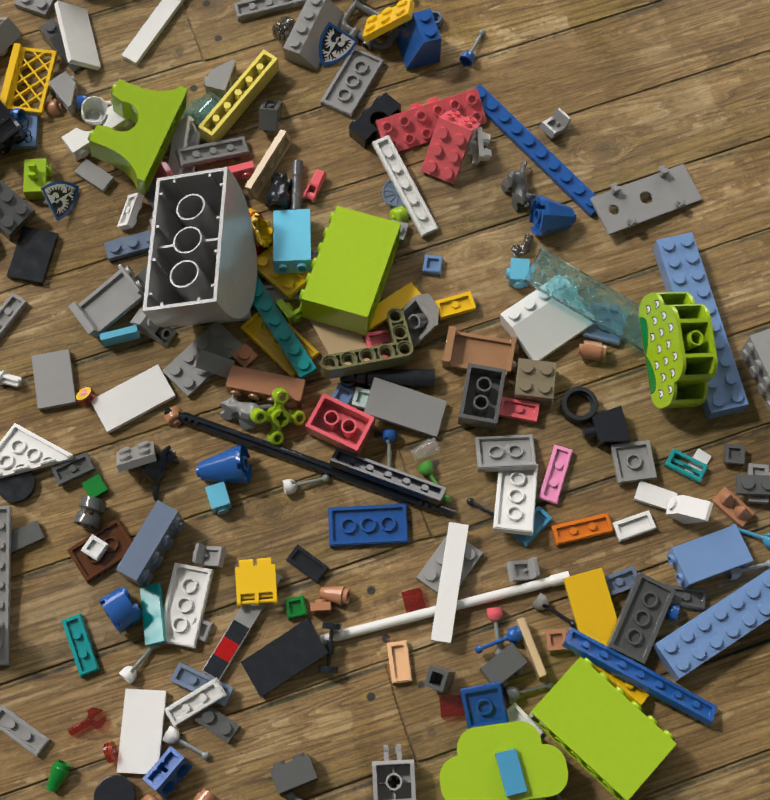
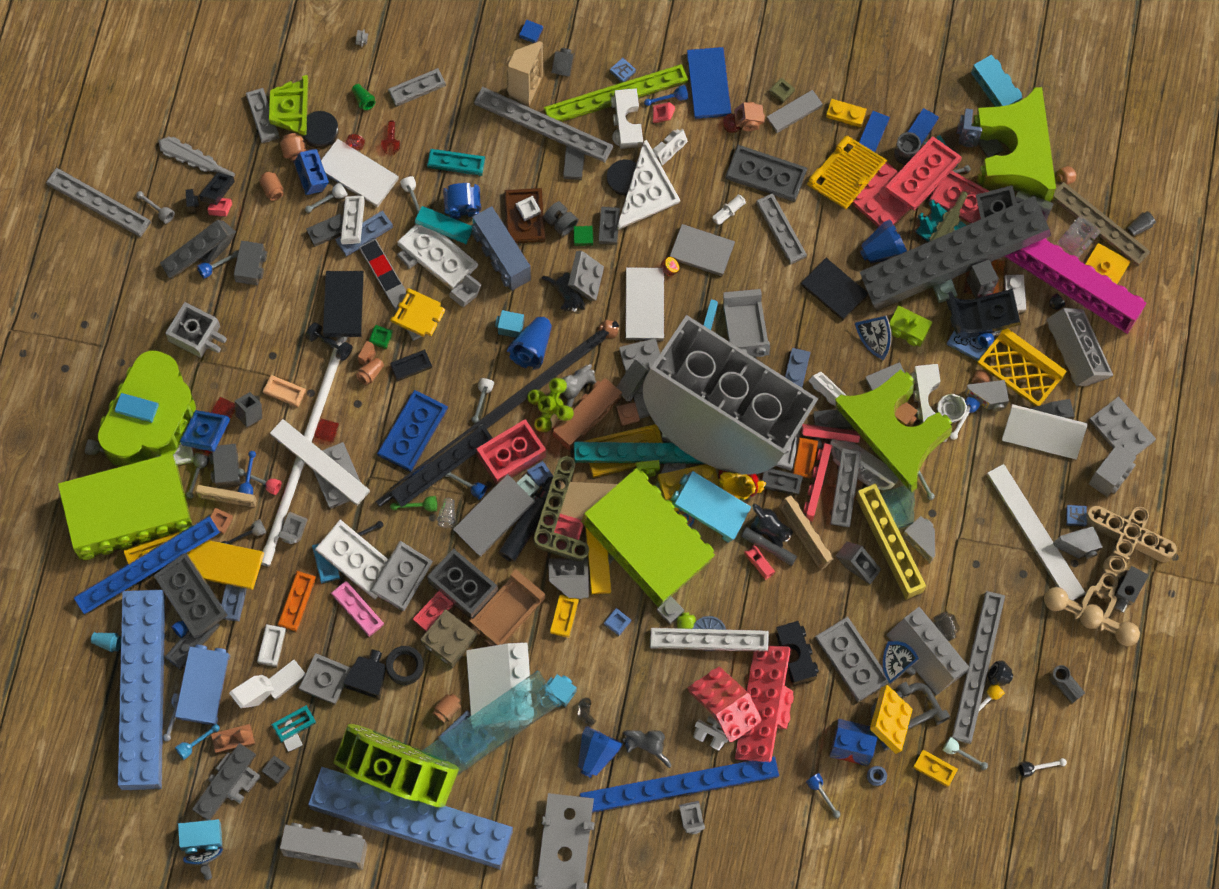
camera: 115 degrees right, 0 degrees up
none -> medium azure cone [91,632,121,652]

